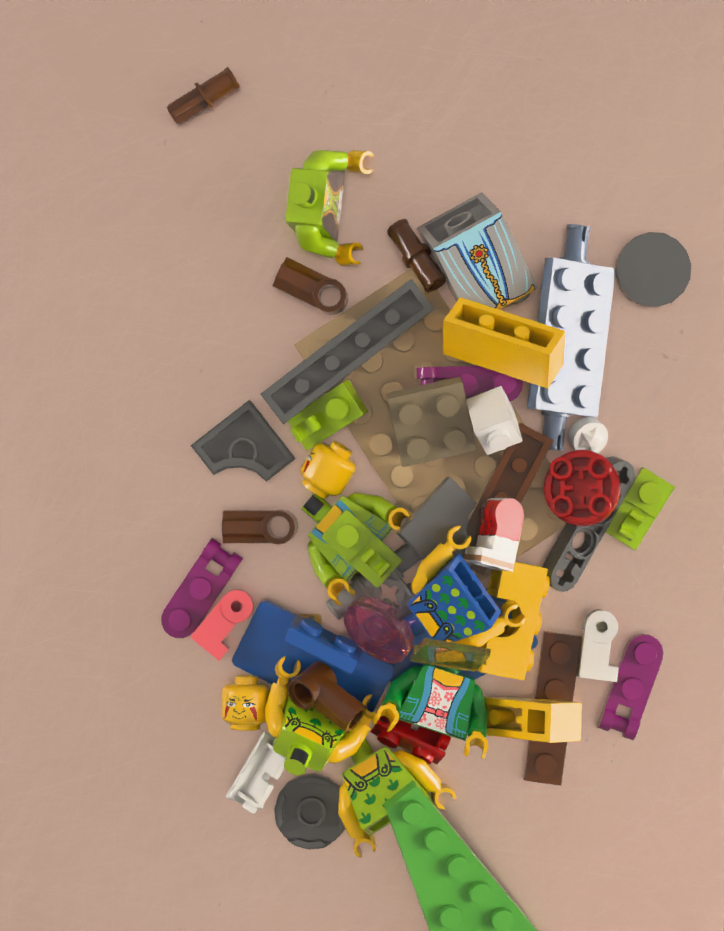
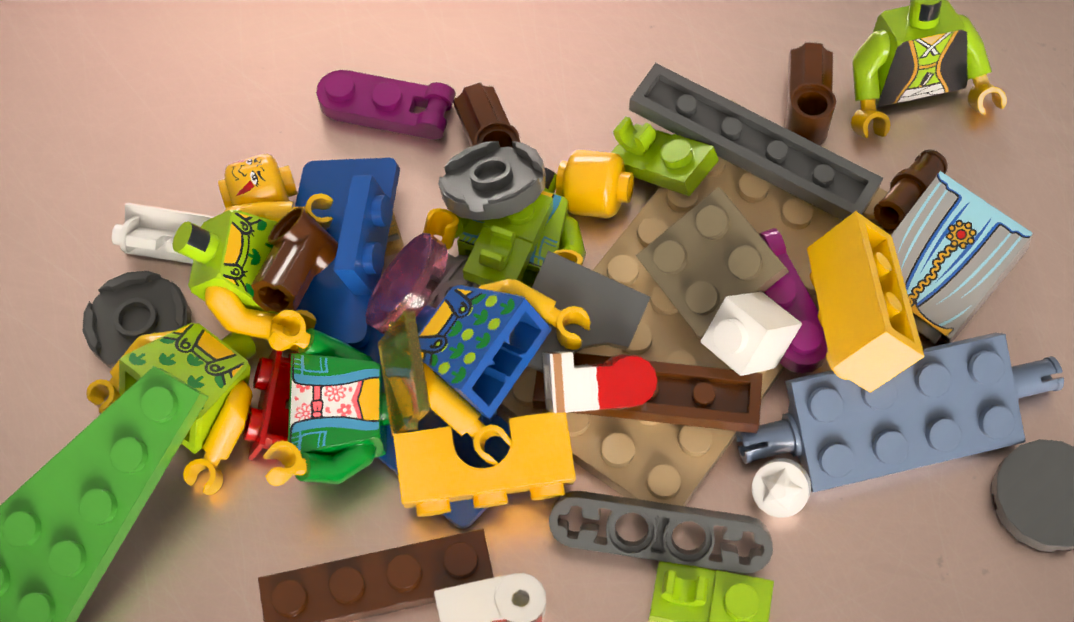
camera: 75 degrees right, 25 degrees down
dark grey tile [190,400,296,482] -> none
coral leg [190,589,254,661] -> none
yellow slope [484,696,582,743] -> none
red tile [544,450,621,526] -> none
none -> dark grey tile [438,141,546,221]

